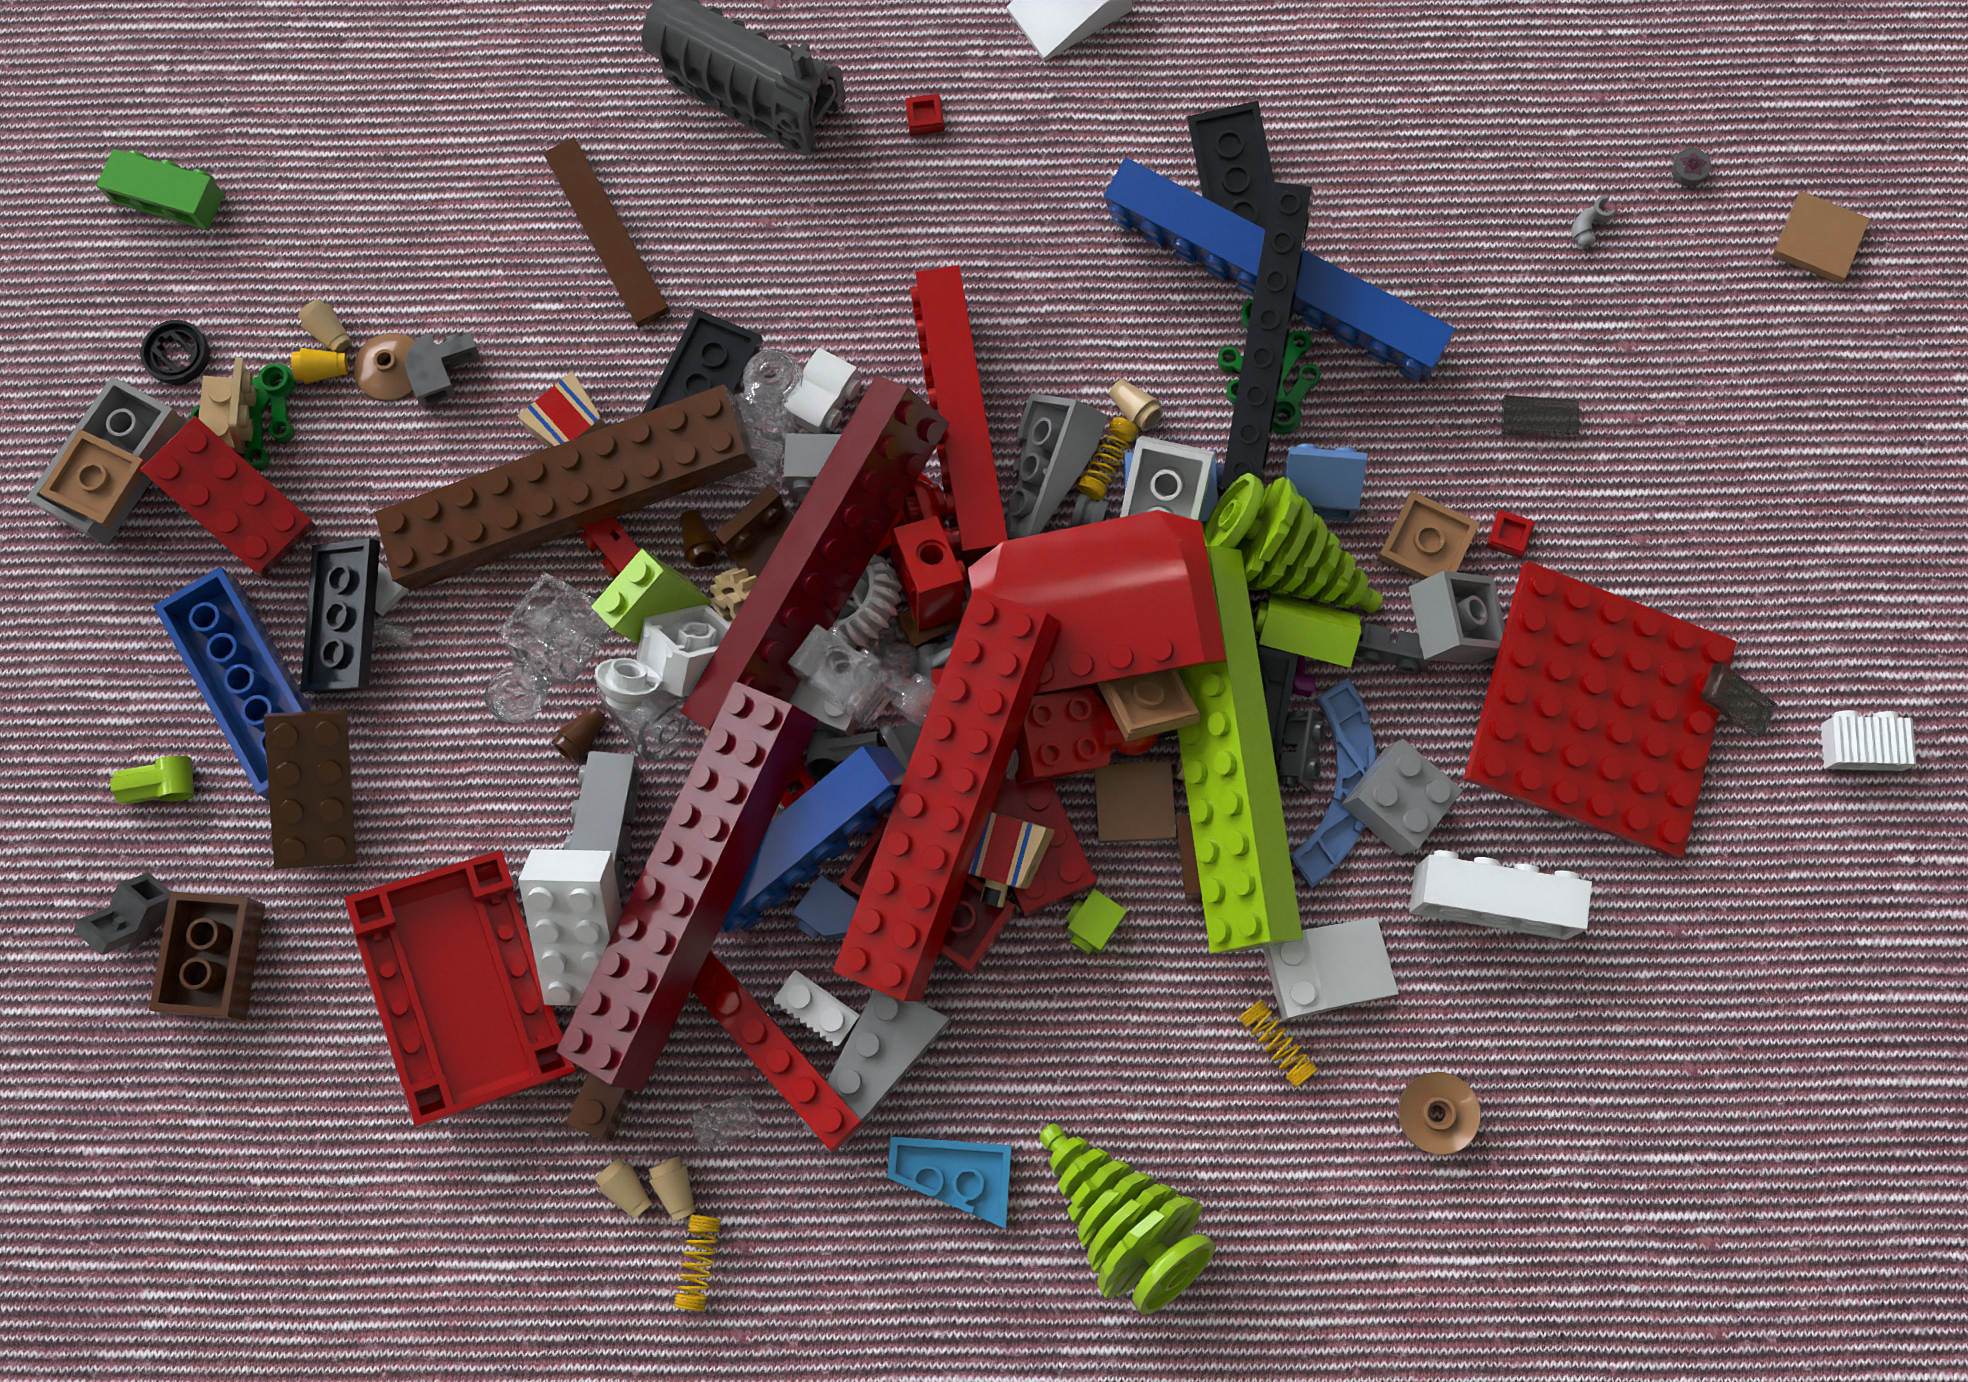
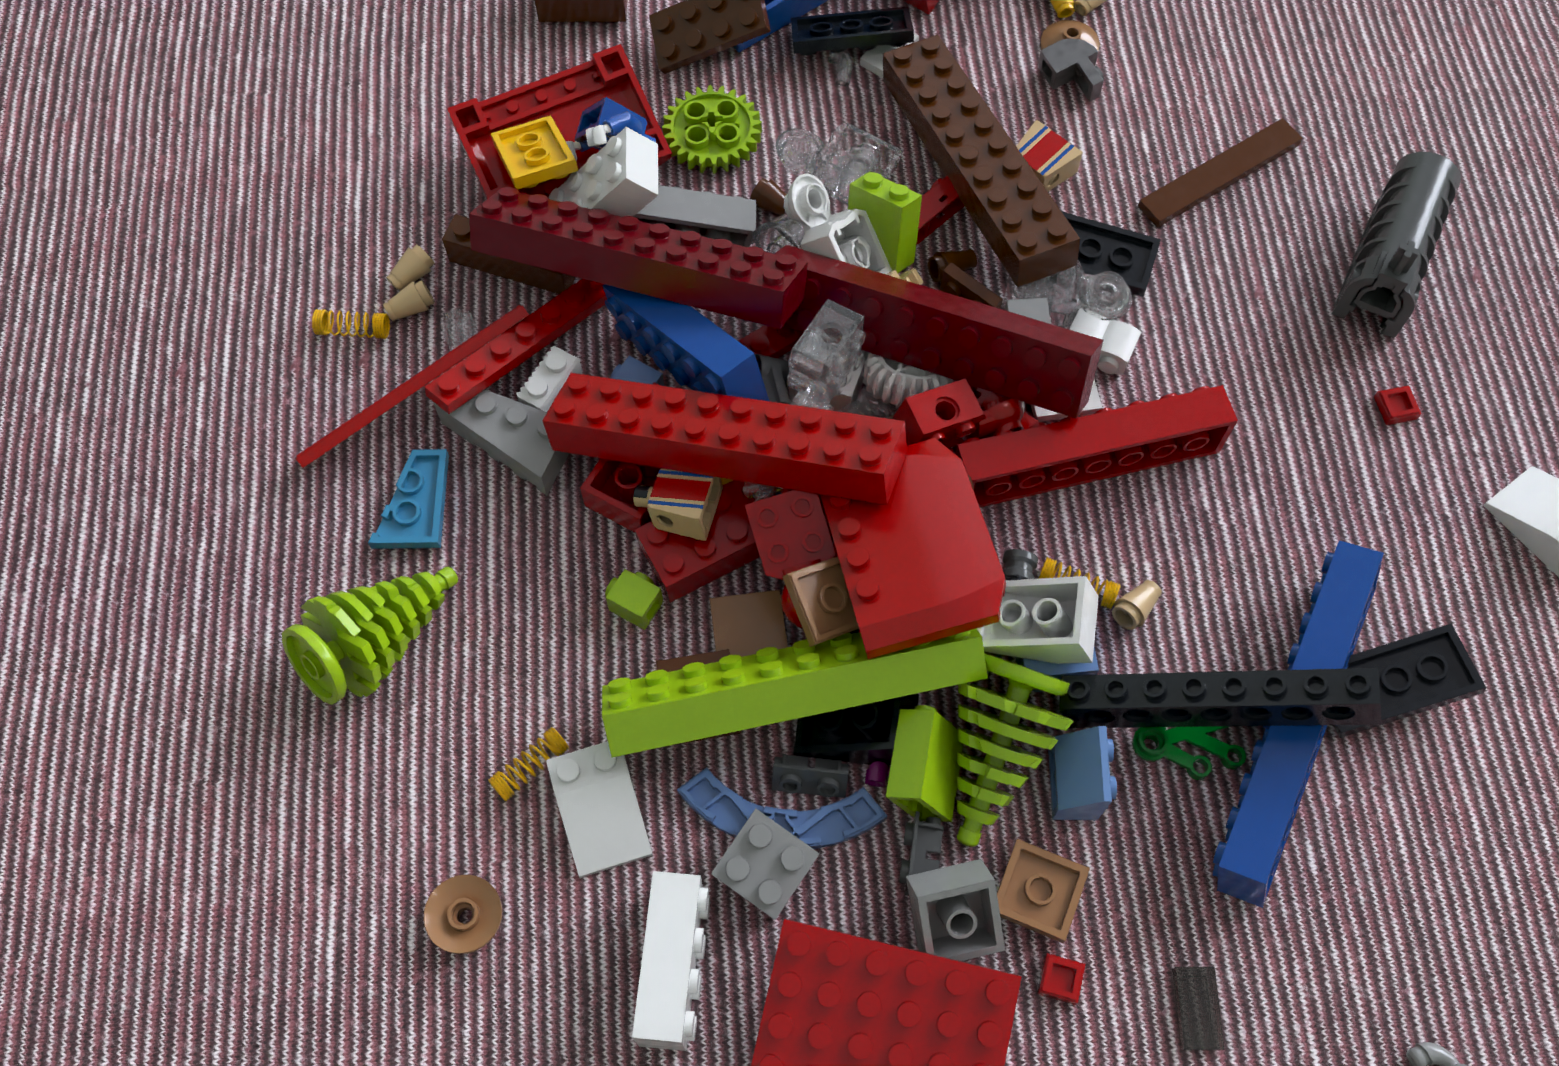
camera: 80 degrees right, 10 degrees down
light grey wedge [1006,393,1108,540] -> none
none -> red tile [295,305,529,468]
none -> yellow plate [491,115,578,190]
none -> blue torso [566,97,656,160]
none -> lime gear [662,85,762,174]

